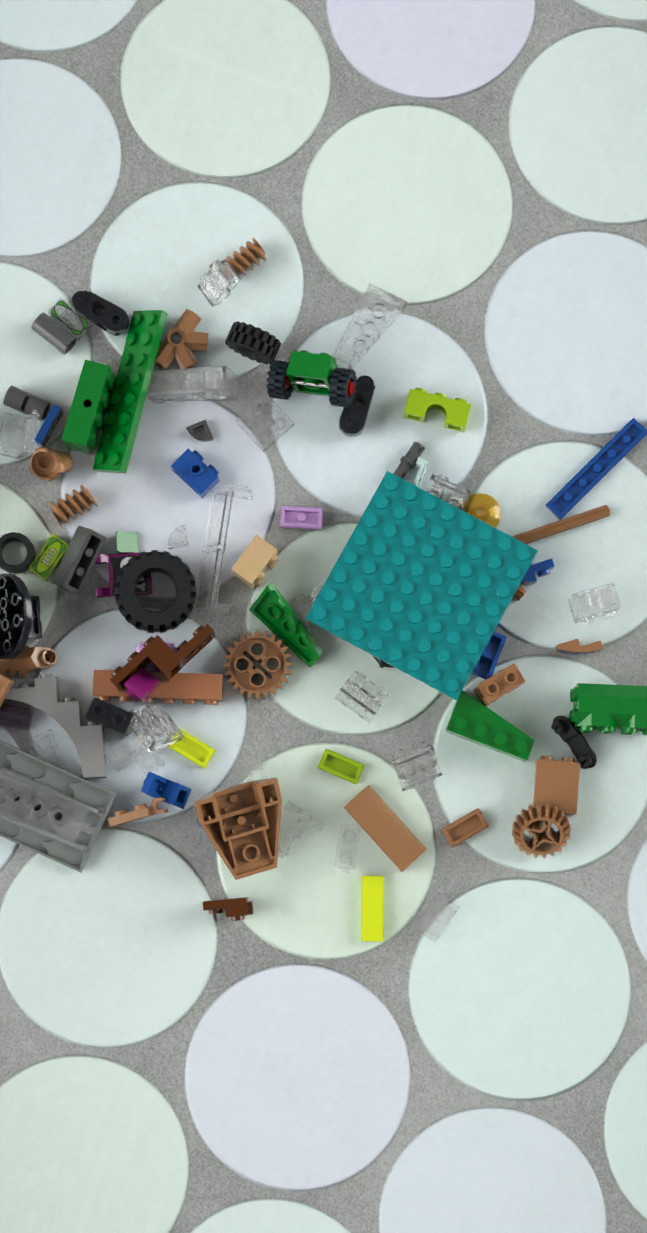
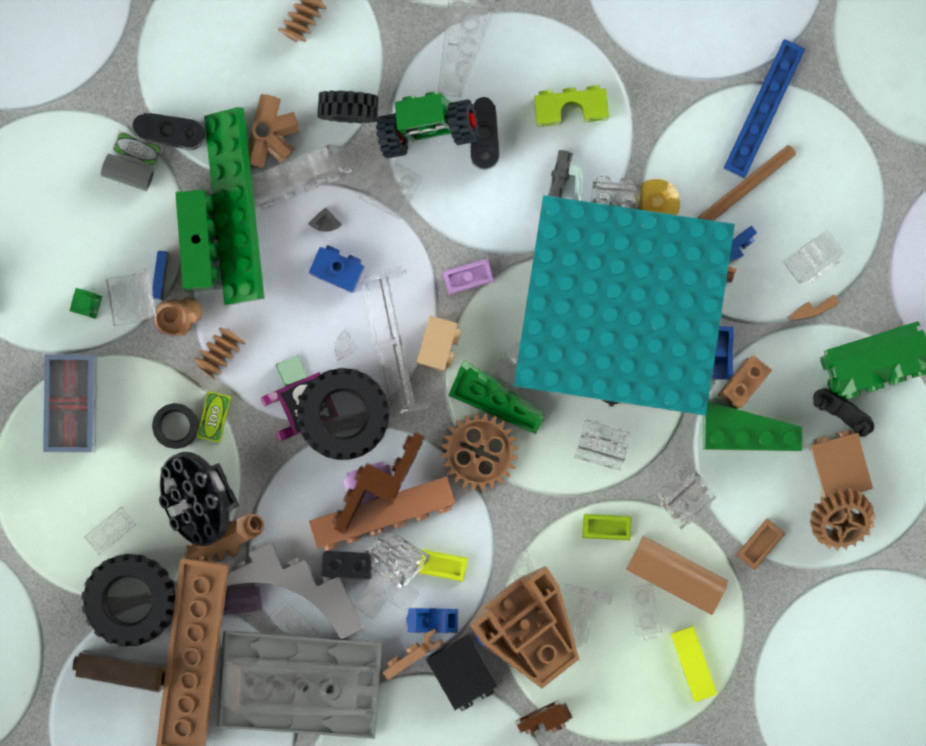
camera: 25 degrees left, 5 degrees up
dark grey pin [3,385,51,421] -> none
dark grey brick [51,526,107,595] -> none
magenta slope [124,667,161,702] -> none
clear brick [198,259,241,307] -> none
clear brick [412,892,460,943] -> none
none -> black panel [426,635,497,712]

